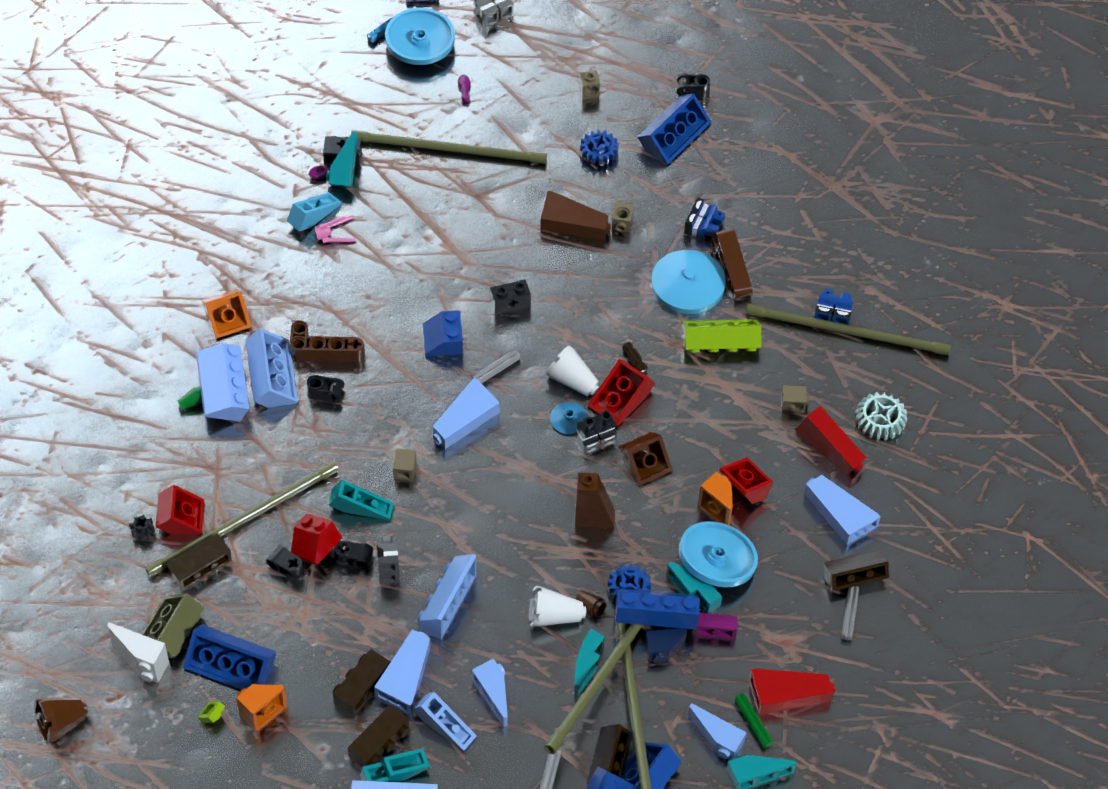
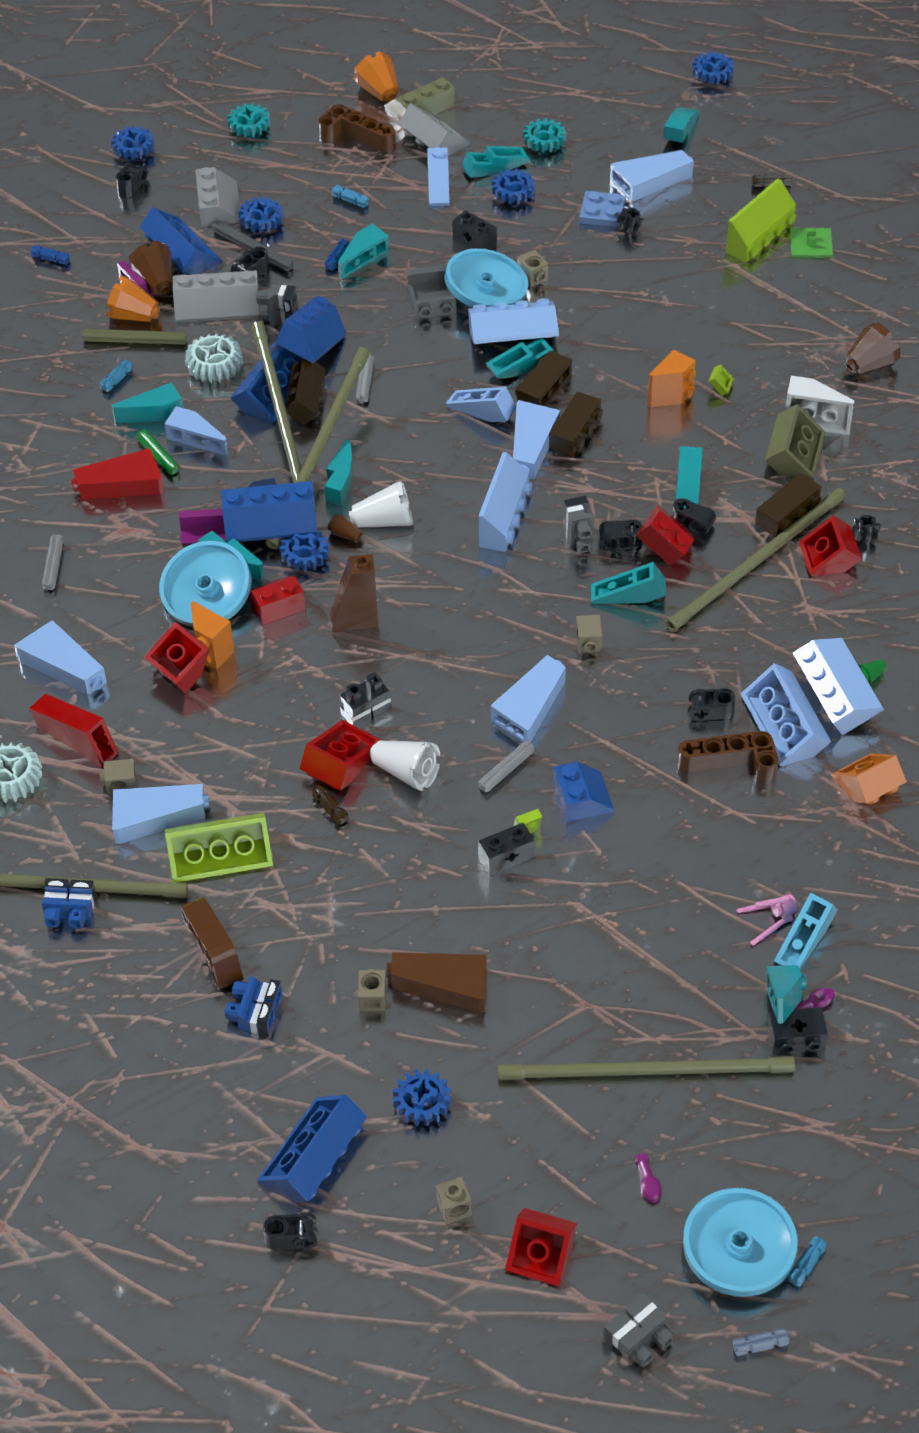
camera: 175 degrees right, 5 degrees down
blue slope [183,624,277,690] -> none
light blue slope [472,659,508,727] -> none
dark azure dish [550,402,588,435] -> none
reddish brown slope [618,432,673,485] -> none
medium azure dish [651,250,726,314] -> none
dark brown brick [823,549,889,591] -> none
none -> light blue slope [112,784,210,844]
none -> red slope [248,576,306,625]
none -> red slope [505,1208,578,1286]
none -> lime plate [513,809,542,834]
none -> teal slope [676,446,703,509]

